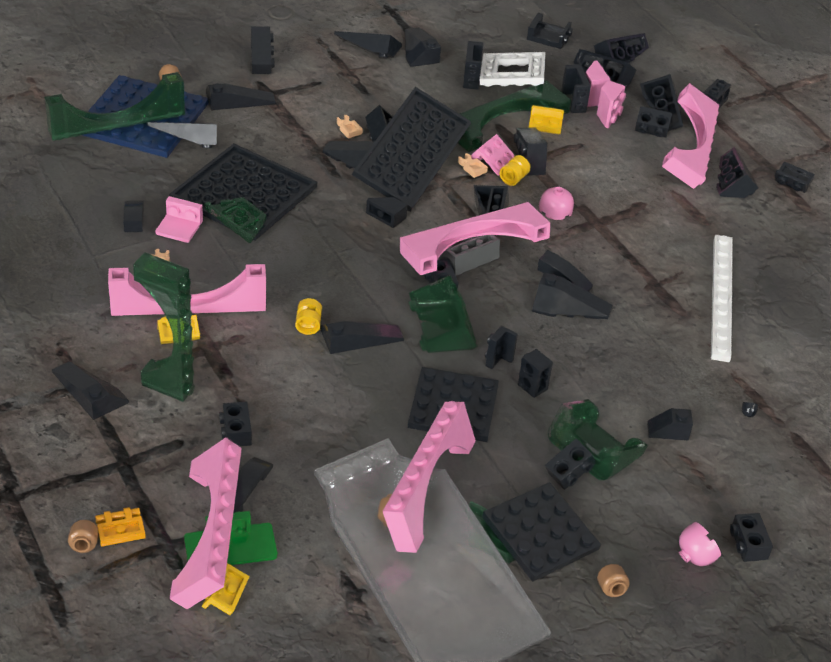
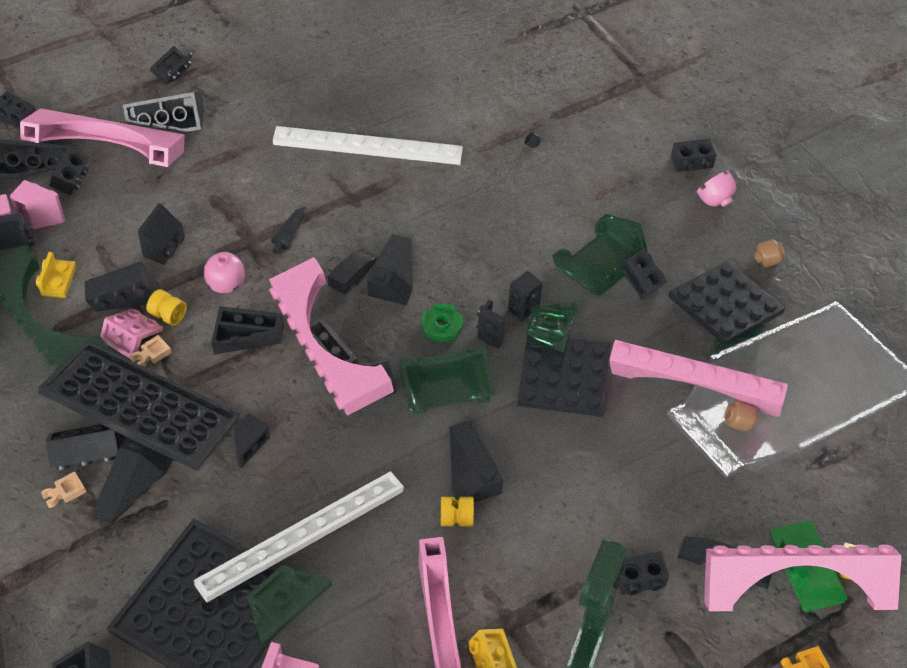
camera: 90 degrees left, 10 degrees up
black slope [647,408,693,441] -> none
none -> black slope [137,203,185,265]
none -> white plate [194,471,404,602]
none -> black bar [271,206,306,255]
none -> green plate [422,304,463,342]
none -> clear green wing [526,302,578,352]

